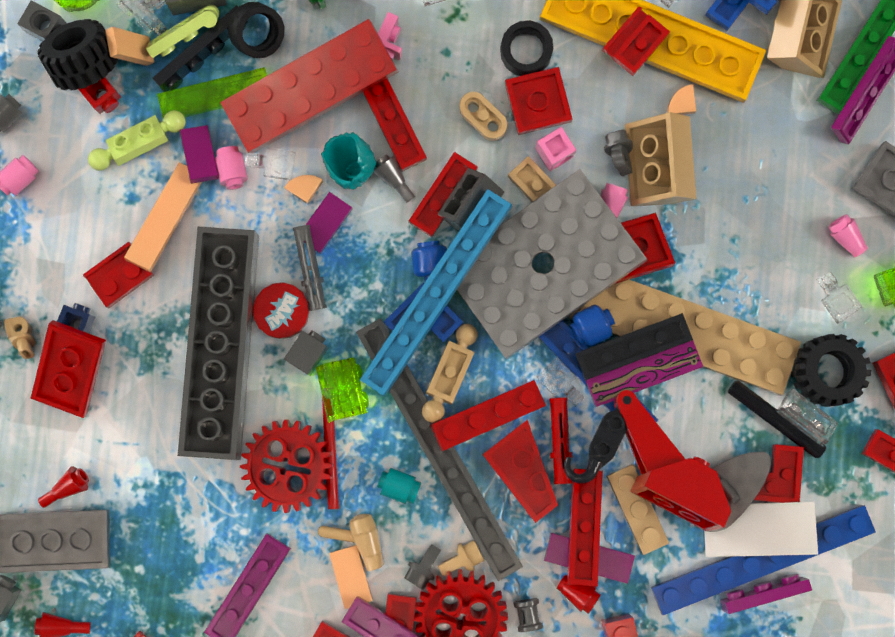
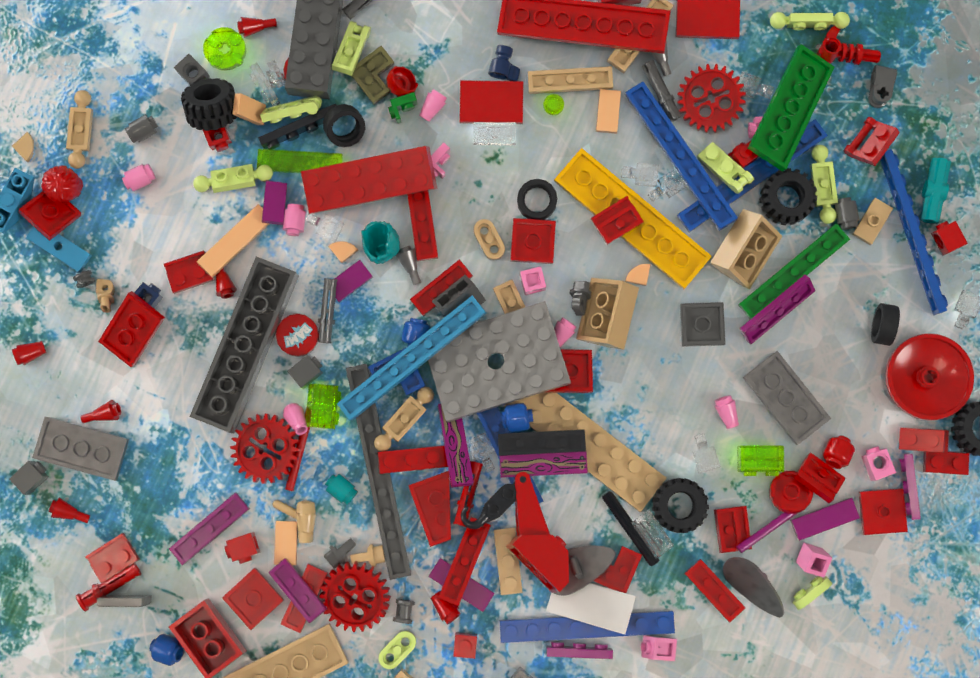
camera: 20 degrees right, 0 degrees up
none -> red cone [216,268,237,299]
none -> red brick [225,532,261,564]
none -> bright pink cone [283,403,308,435]
none -> magenta tile [438,404,474,488]
none -> bright pink bracket [641,635,677,661]
none -> dark grey tile [680,302,725,347]

